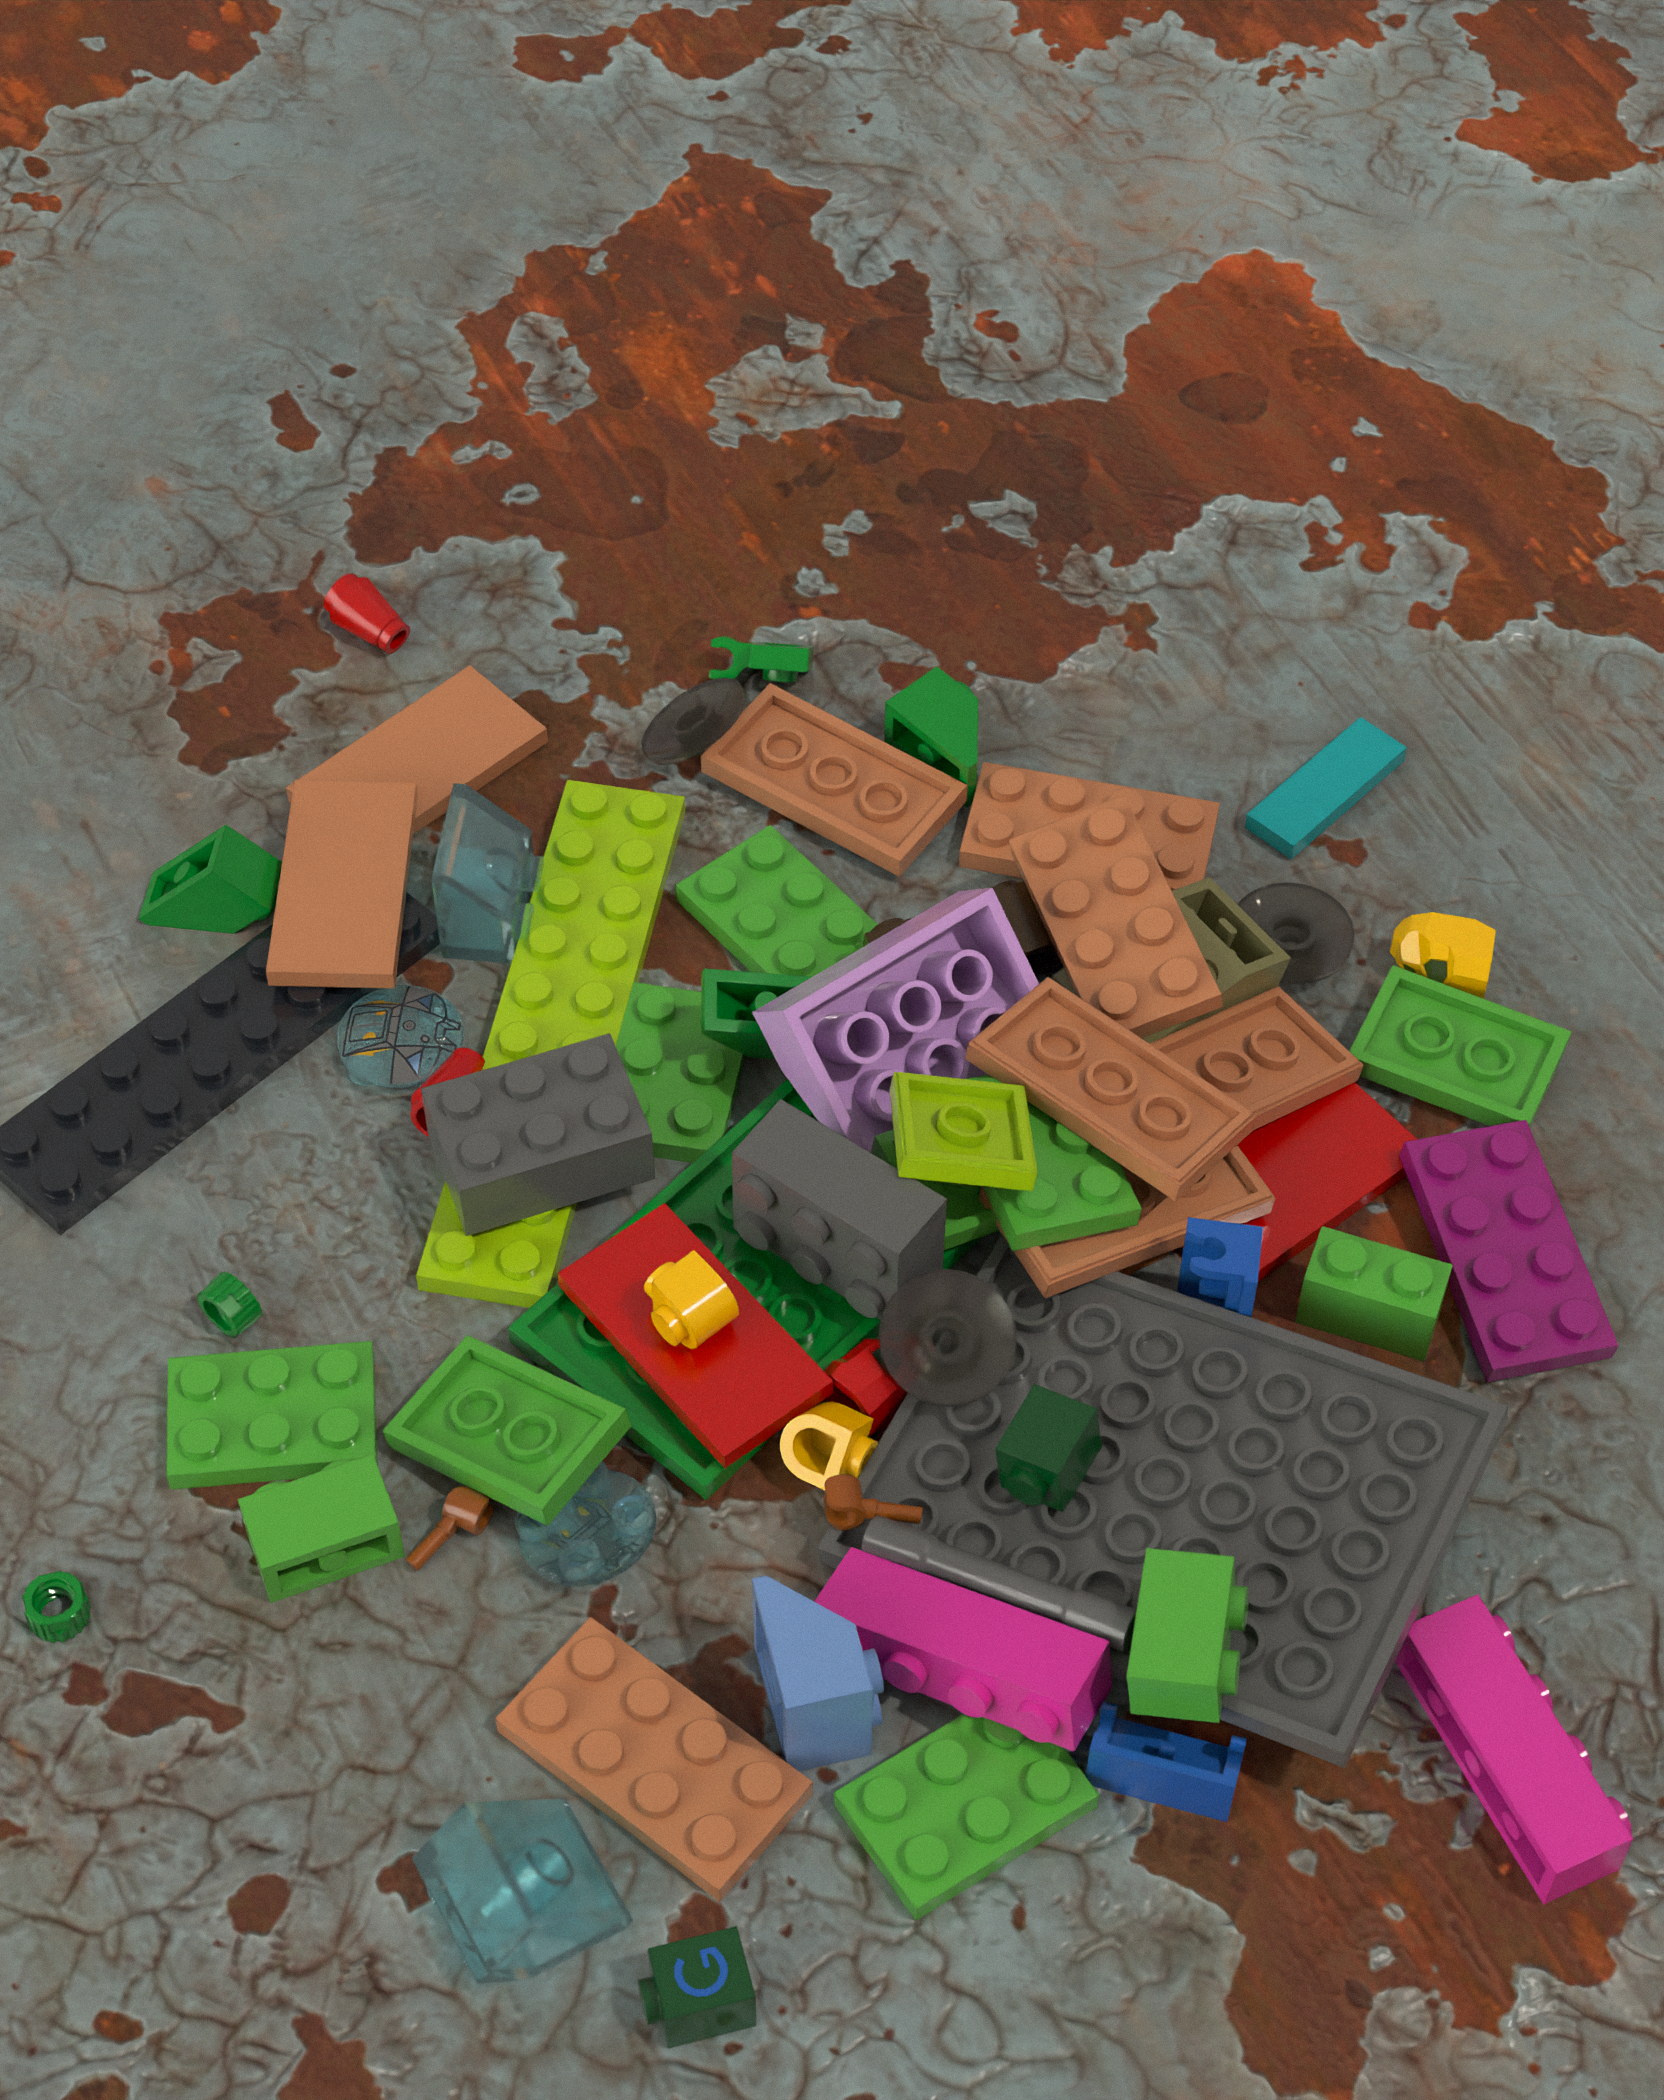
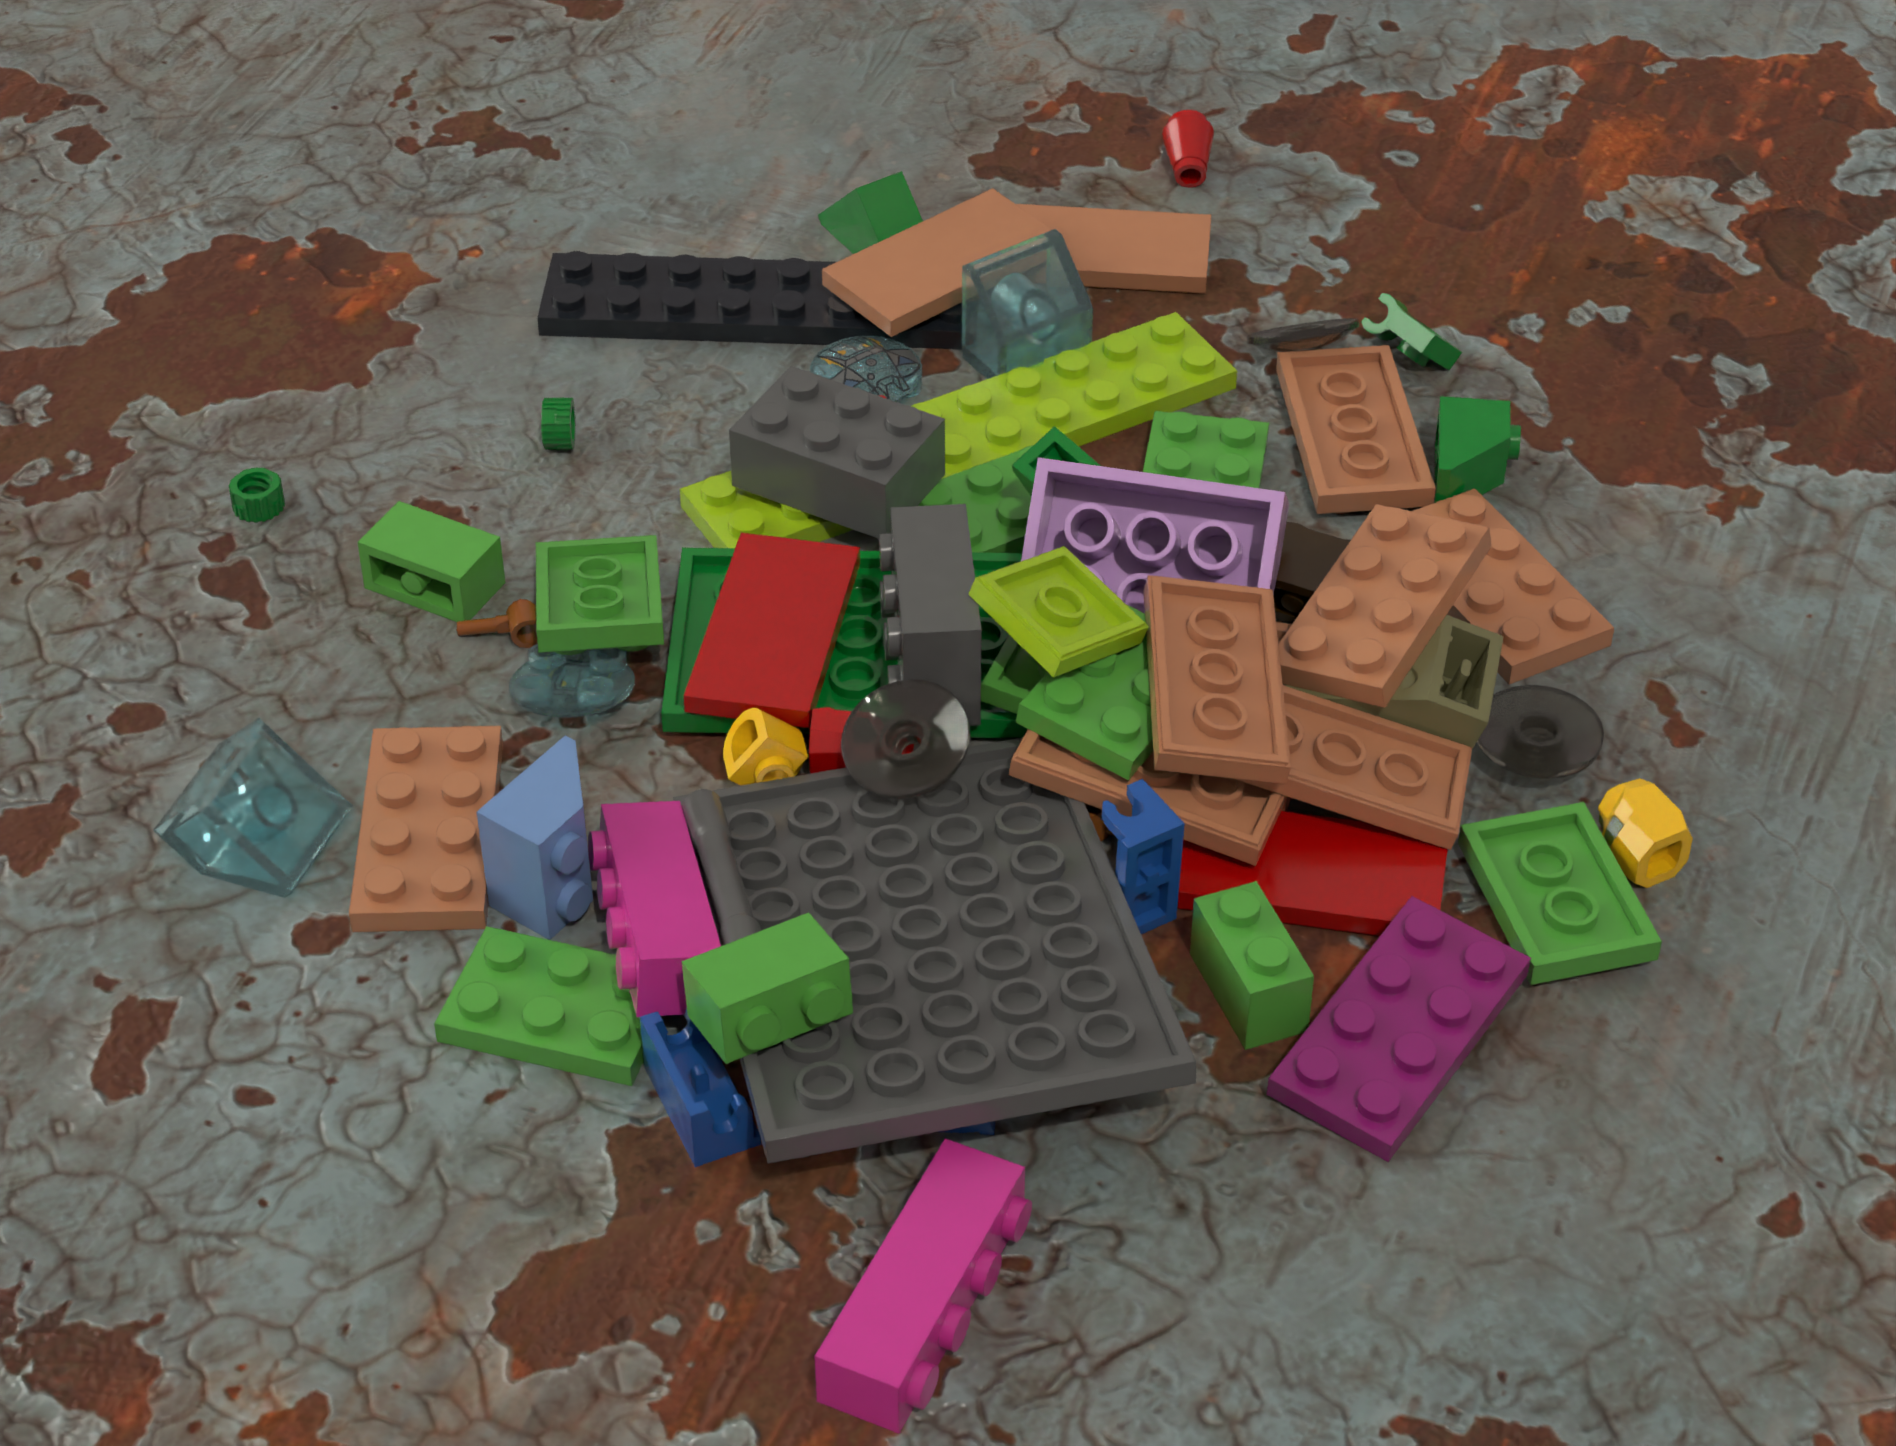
camera: 50 degrees right, 10 degrees down
bright green plate [166,1341,378,1490] -> none
dark green brick [637,1926,757,2049] -> none
yellow plate [644,1250,739,1349] -> none
dark orange hand [824,1474,923,1530] -> none
dark green brick [995,1384,1102,1512] -> none
teal tile [1245,717,1407,860] -> none

